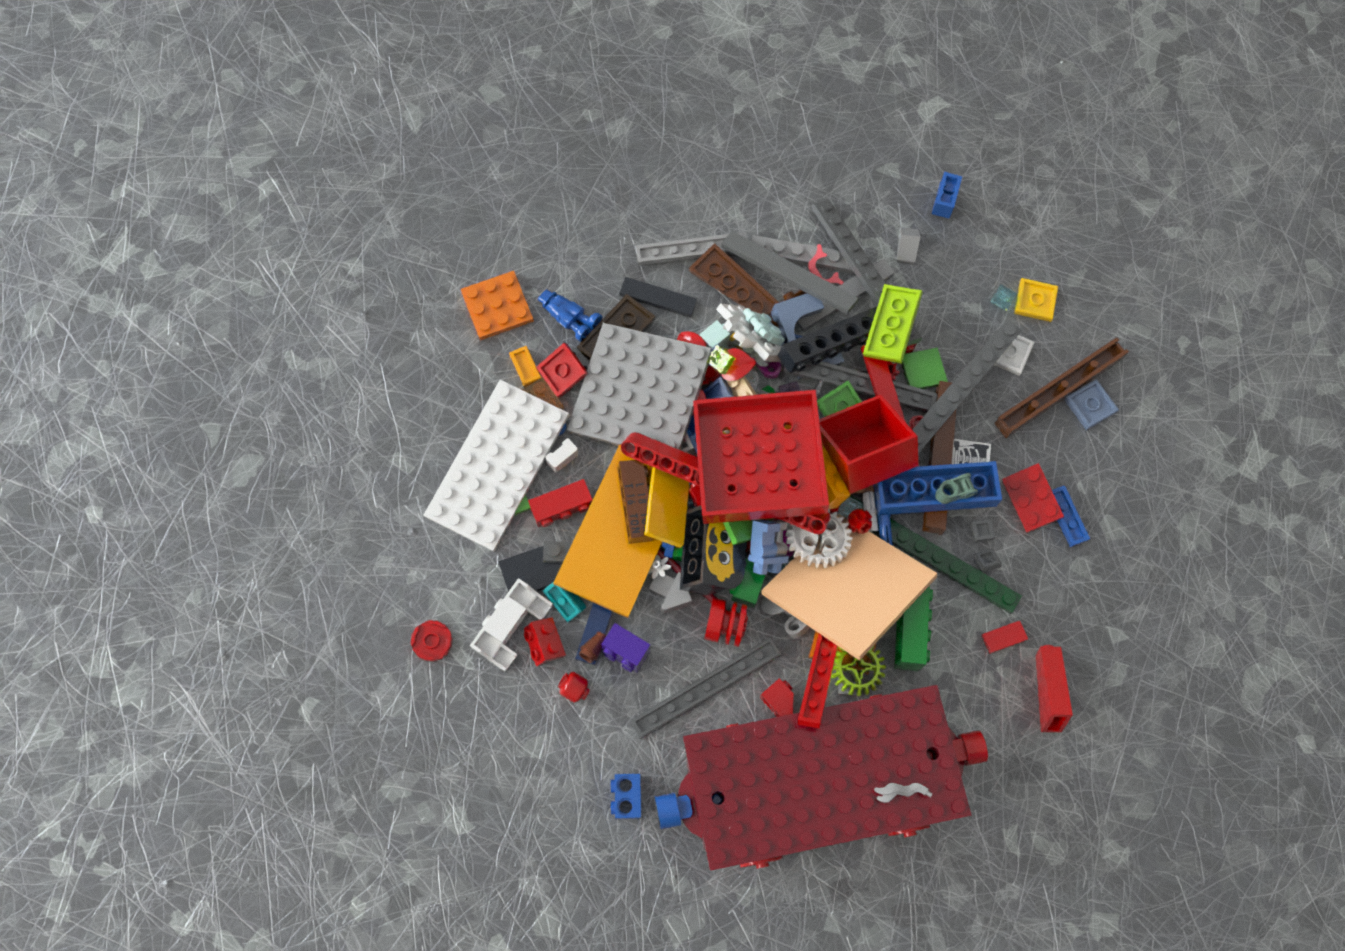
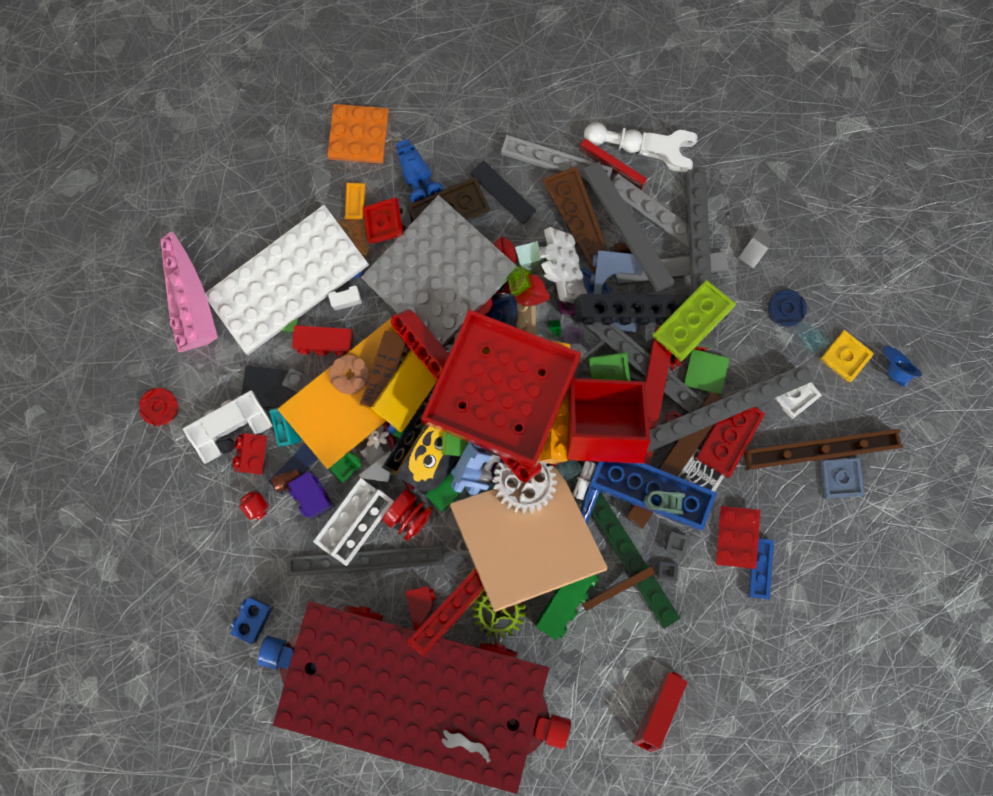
camera: 30 degrees right, 10 degrees up
light aqua plate [743,308,785,346] -> none
coral helmet [808,244,844,285] -> none
red gear [847,509,872,534] -> none
blue brick [932,172,962,219] -> none
red tile [981,620,1028,654] -> none
none -> bright pink wedge [161,232,218,352]
none -> black hinge [219,438,235,454]
none -> white brick [312,478,394,566]
none -> green bracket [328,452,362,484]
none -> nougat plate [329,355,369,395]
none -> red tile [580,139,647,190]
none -> reddish brown tile [582,564,655,611]
none -> white piece [584,122,698,173]
none -> red tile [695,394,765,479]
none -> dark blue tile [768,289,807,328]
none -> blue piece [883,346,922,387]

